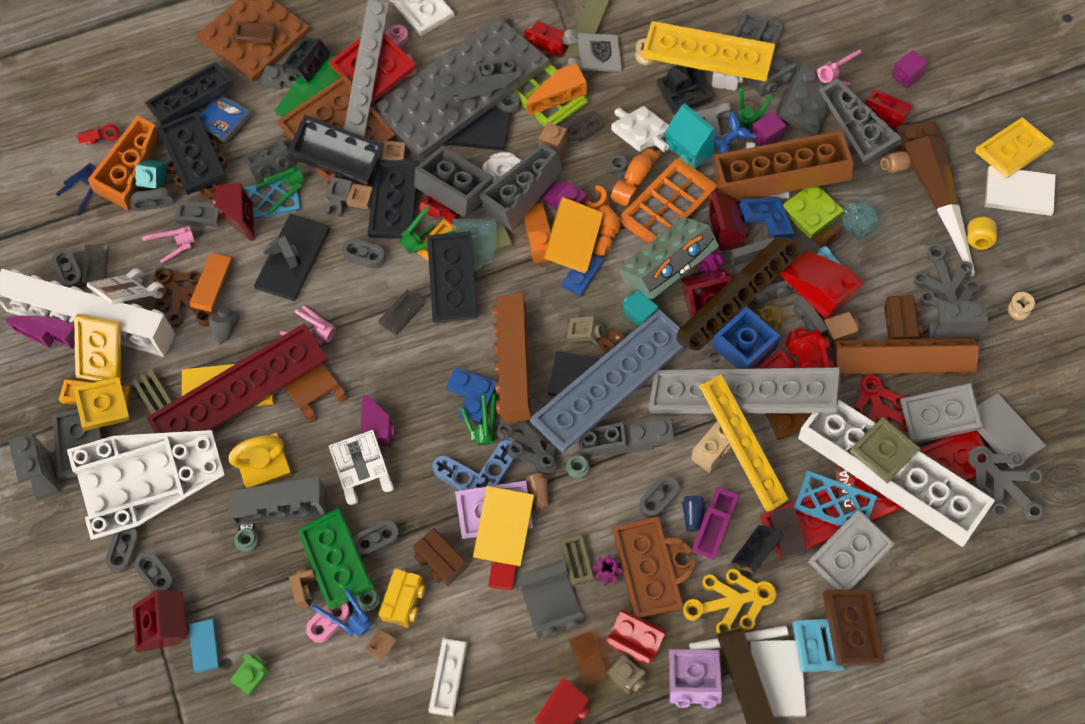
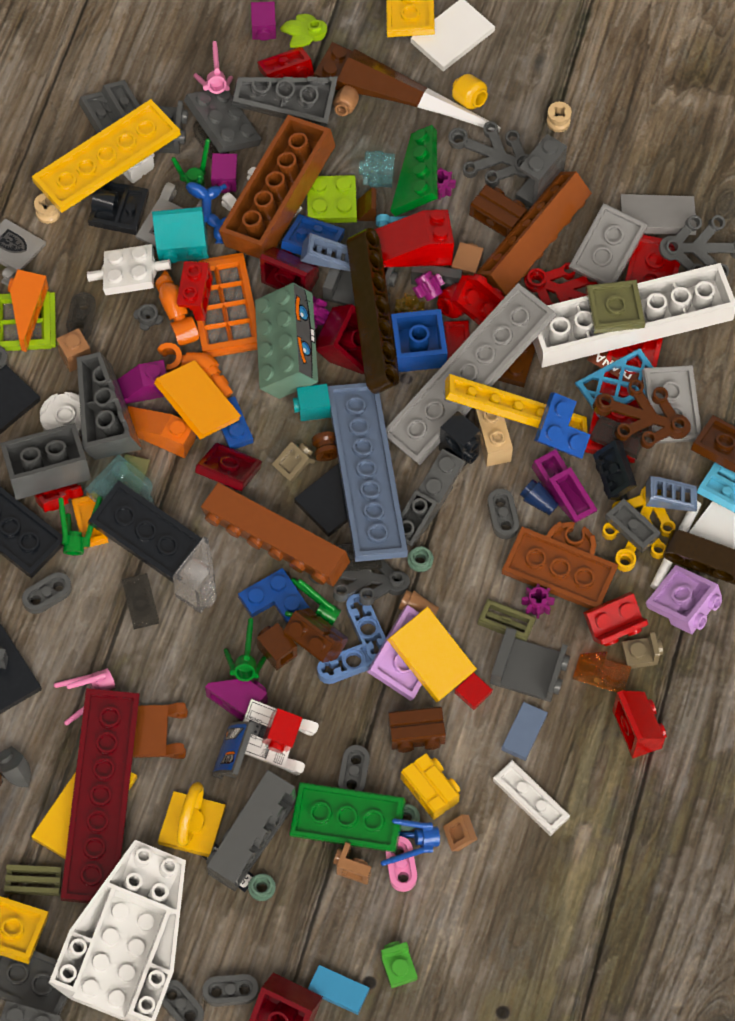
camera: 60 degrees left, 0 degrees up
none -> clear slope [173,537,217,613]
none -> red bracket [176,261,213,321]
none -> dark red tile [195,443,262,492]
none -> slope [211,722,255,779]
none -> green plant [224,618,266,682]
none -> reddish brown brick [257,623,298,671]
none -> red brick [262,708,303,753]
none -> lime plate [280,14,327,48]
none -> reddish brown brick [283,608,348,663]
none -> sand blue slope [300,233,350,271]
none -> green wing [390,125,438,217]
none -> magenta gear [412,270,445,301]
none -> magenta gear [437,167,456,200]
none -> black brick [439,411,481,466]
none -> sand blue tile [501,702,548,761]
none -> blue plate [534,392,591,459]
none -> reddish brown plant [593,379,691,449]
none -> dark grey plate [605,499,661,553]
none -> sand blue slope [646,476,697,512]

